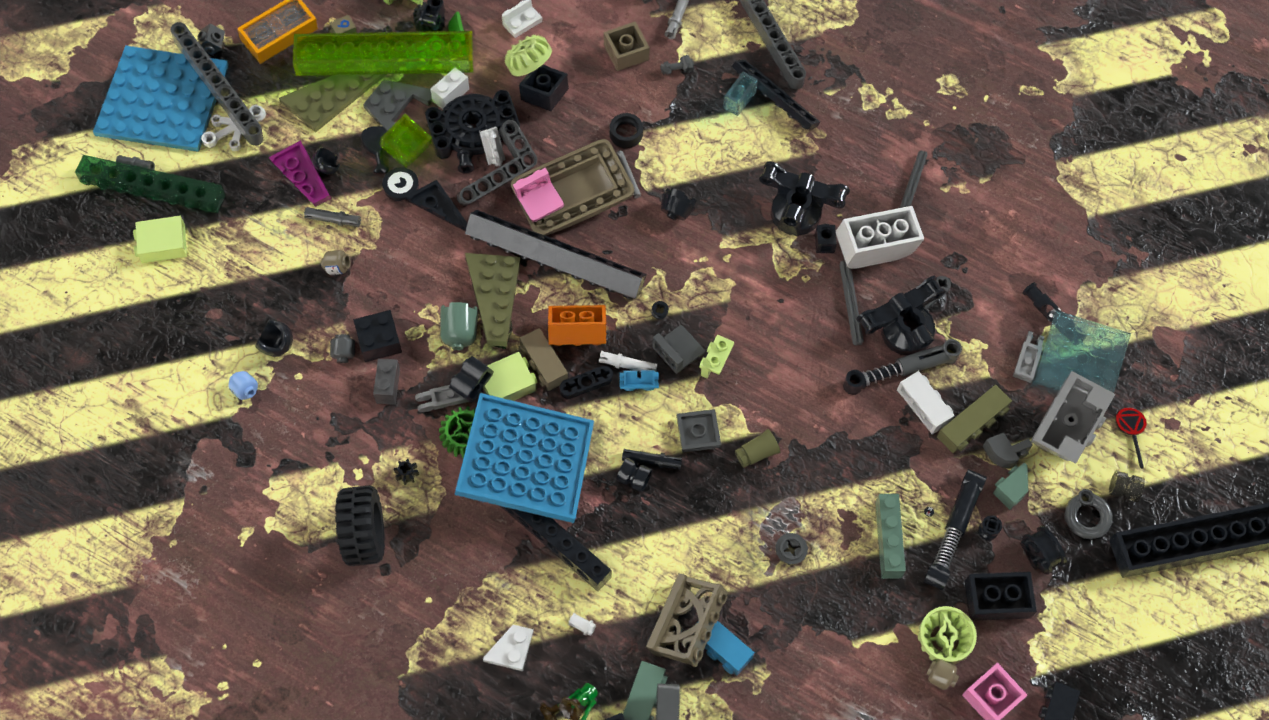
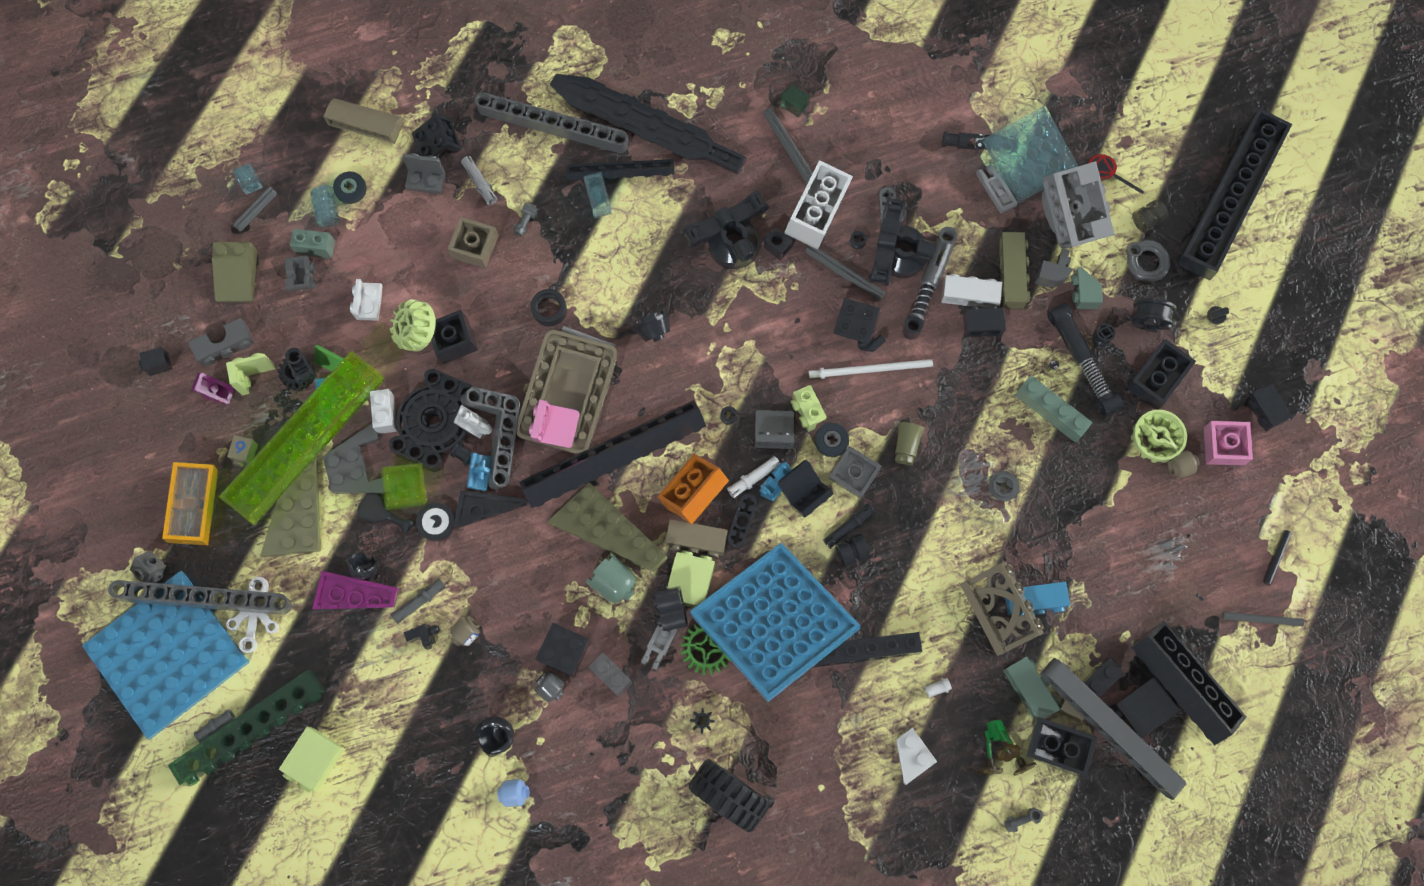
camera: 45 degrees left, 10 degrees up
none -> black piece [404,624,440,650]
none -> dark azure hips [467,453,491,491]
none -> black plate [550,74,746,174]
none -> black bracket [778,460,834,518]
none -> clear green brick [781,85,810,118]
none -> white bar [809,359,933,379]
none -> black bush [815,423,849,457]
none -> black bracket [834,298,880,344]
none -> black bush [849,231,867,249]
none -> black arm [857,334,886,352]
none -> black brick [963,306,1006,337]
none -> black plate [1207,306,1229,325]

